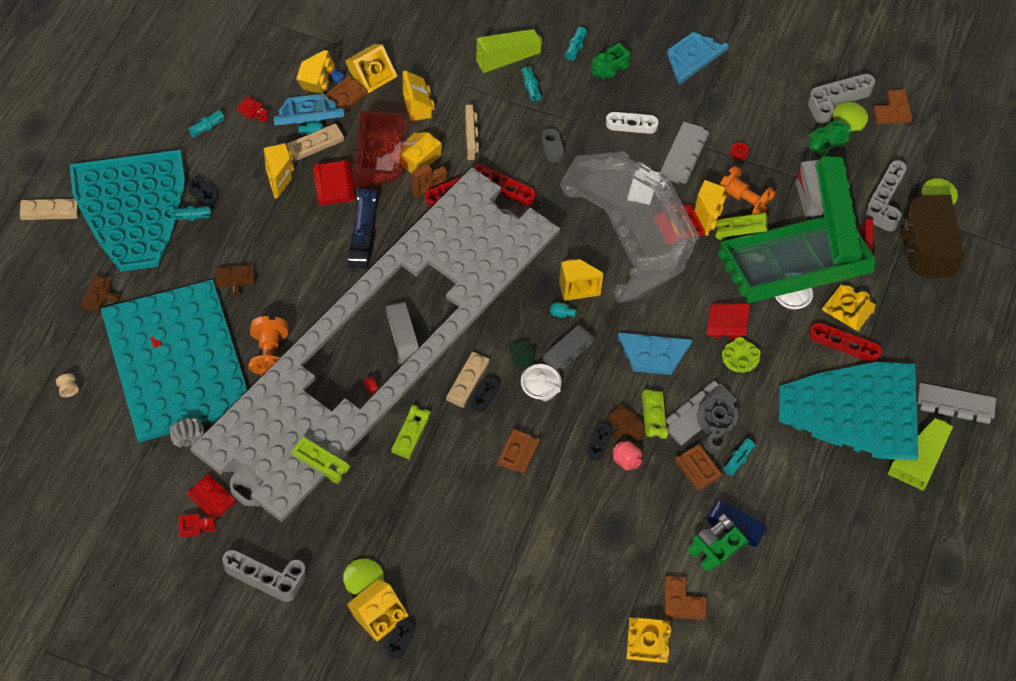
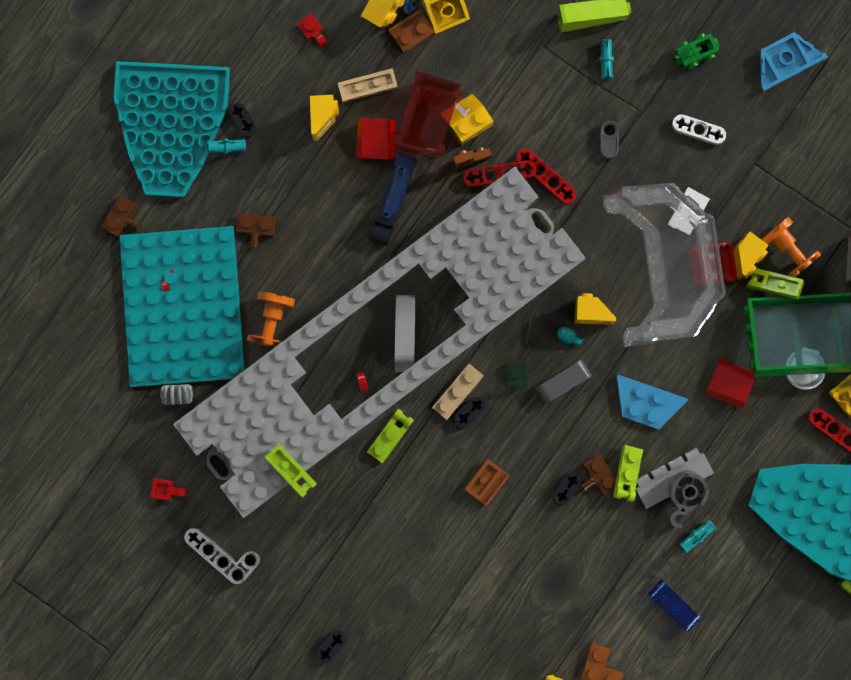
camera: 20 degrees right, 25 degrees up
tan plate [20,199,78,220] -> none
tan wheel [56,374,79,397] -> none
red plate [186,474,236,522] -> none
teal pin [188,110,225,138] -> none
dark azure wing [274,94,344,125] -> none
teal cylinder [298,121,324,135] -> none
lime dish [343,559,384,596] -> none
yellow slope [347,579,408,641] -> none
yellow slope [403,71,434,121] -> none
tan plate [465,105,479,160] -> none
white piece [521,364,562,402] -> none
teal pin [565,27,587,61] -> none
coral head [613,441,642,471] -> none
light grey windscreen [658,121,709,184] -> none
dark orange plate [675,445,722,491] -> none
green hips [687,513,750,572] -> none
lime dish [722,337,760,373] -> none
red tile [730,142,749,161] -> none

